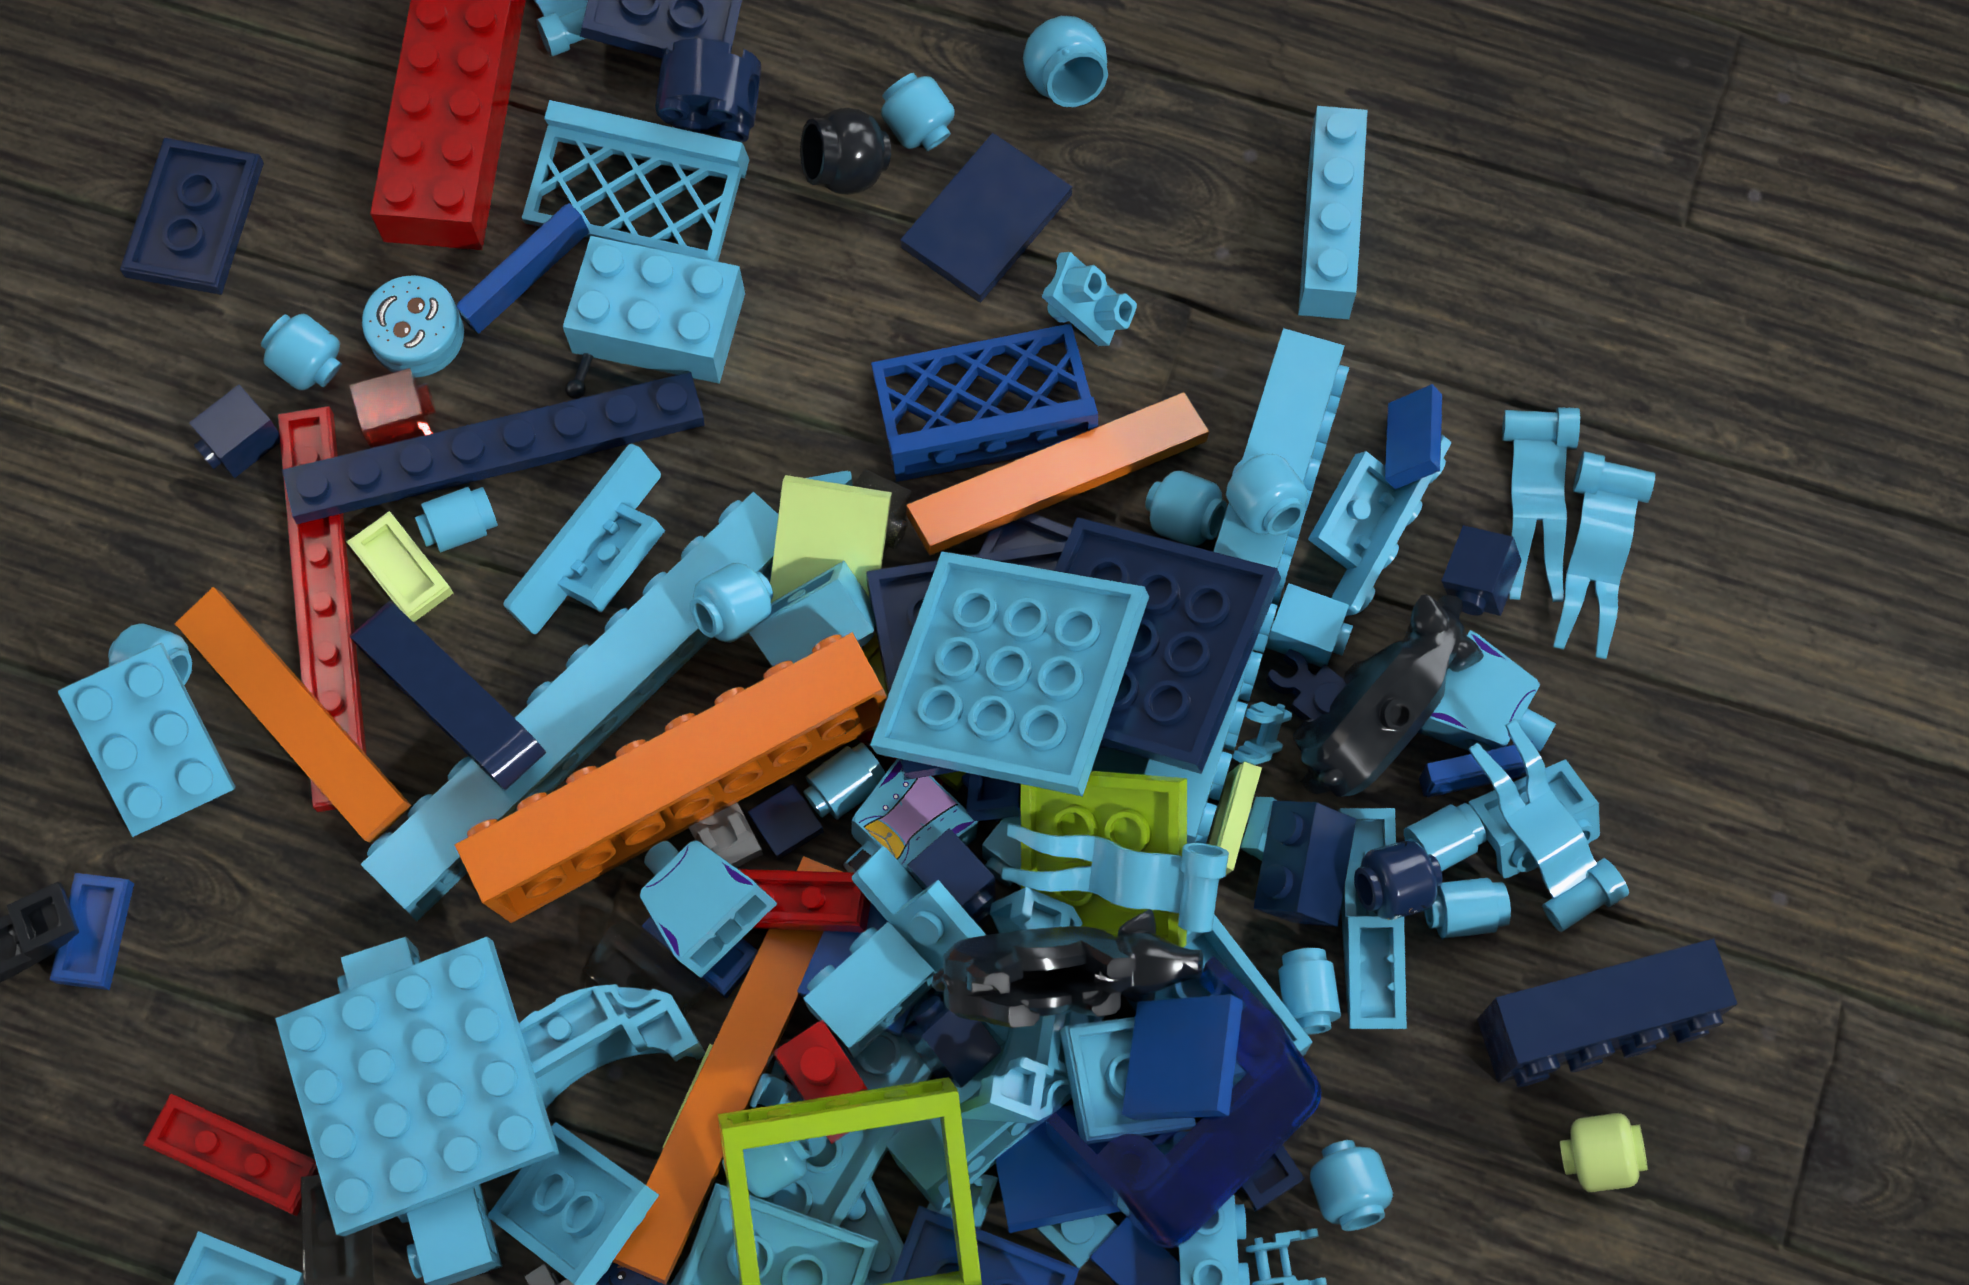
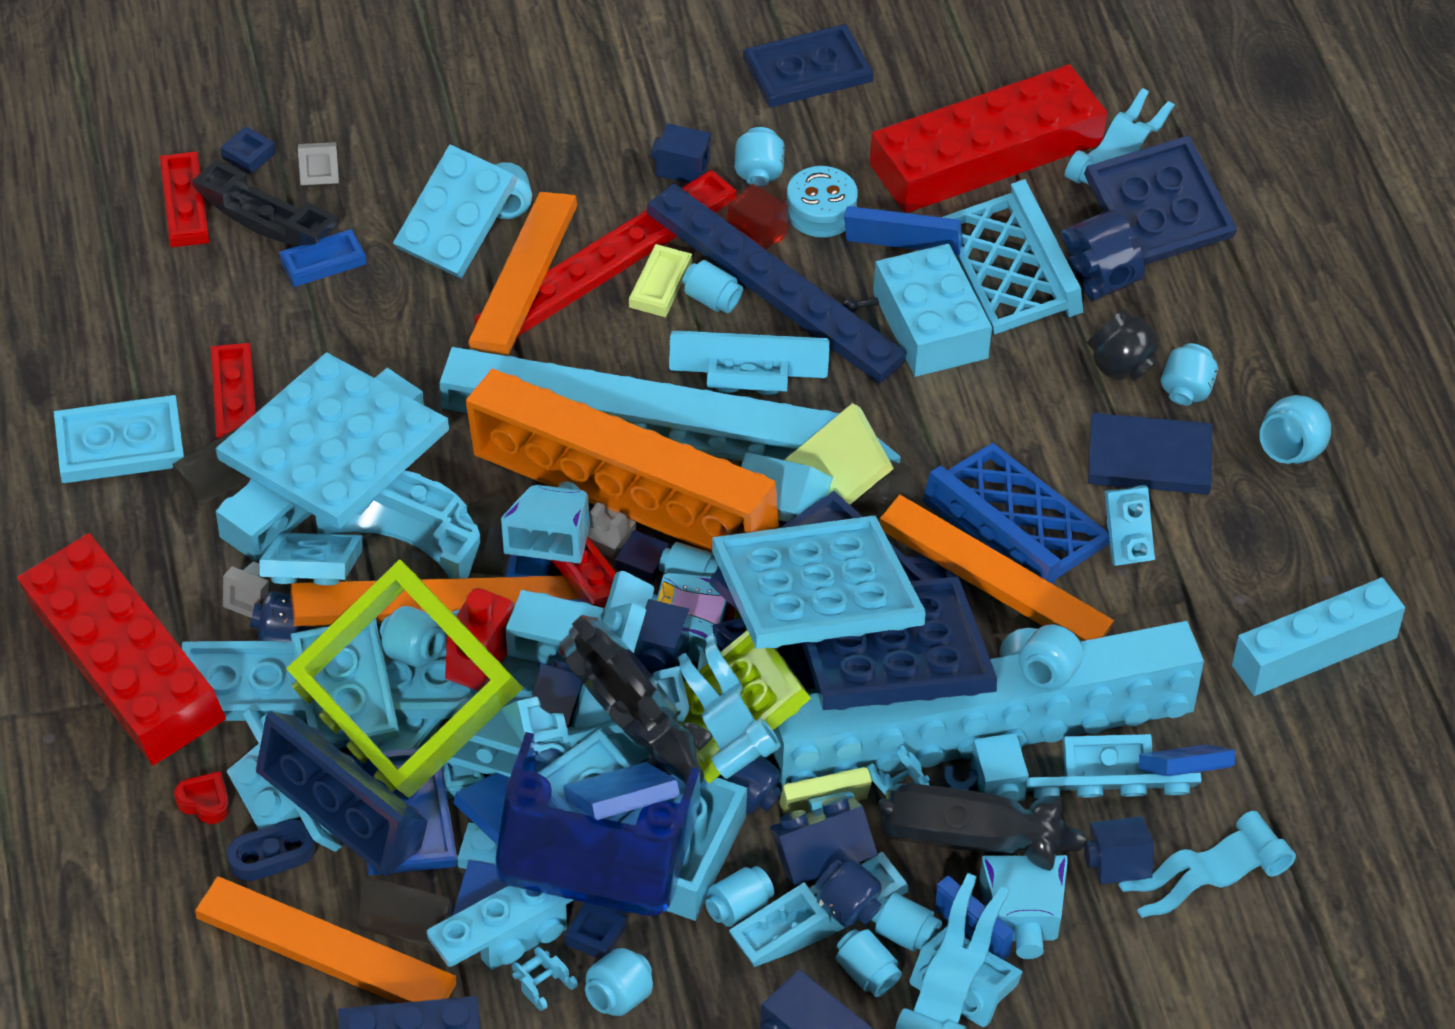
camera: 55 degrees right, 20 degrees down
dark blue beam [350,600,546,791] -> none
medium azure head [690,563,773,643] -> none
medium azure flag [1553,451,1655,659] -> none

